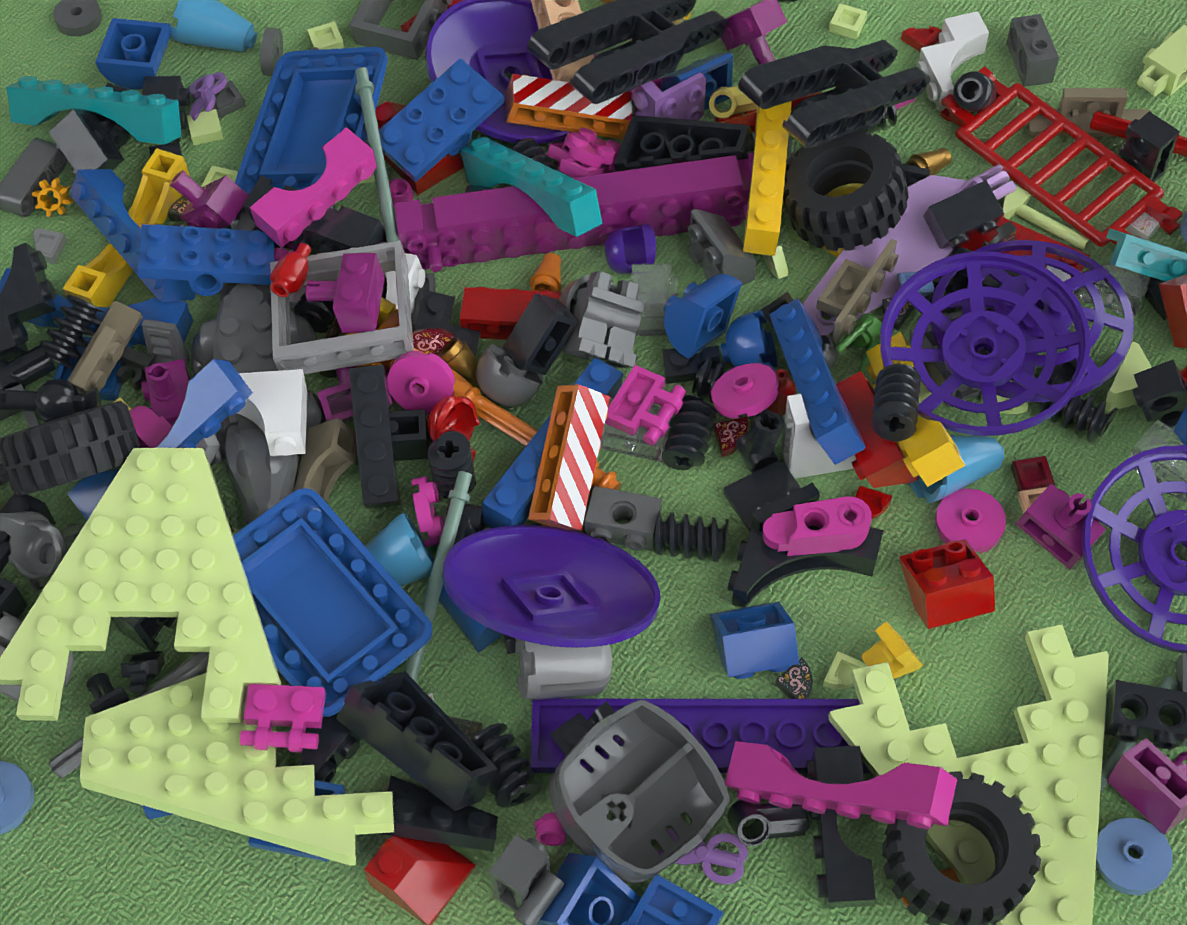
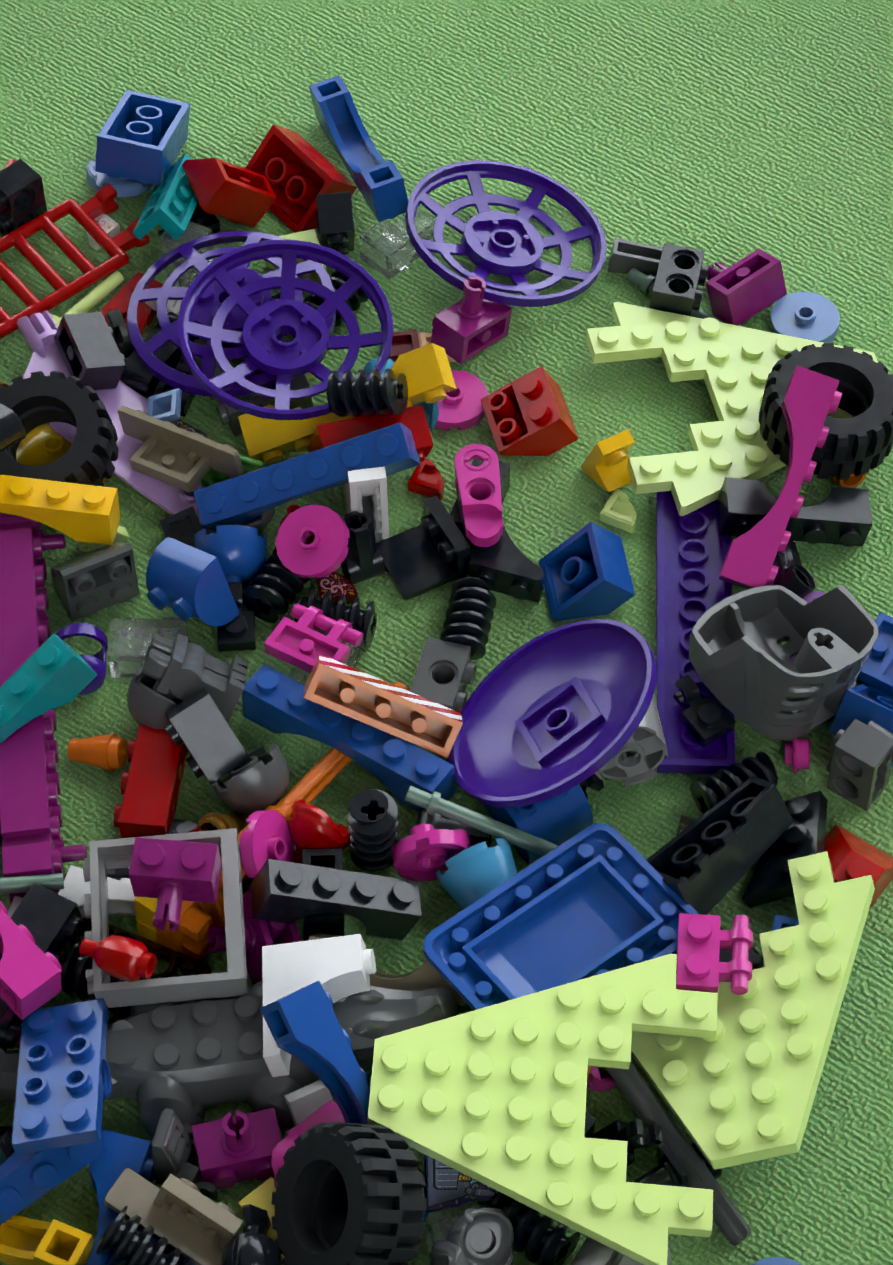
camera: 90 degrees left, 5 degrees down
pearl dark grey tile [776,657,813,699] -> none

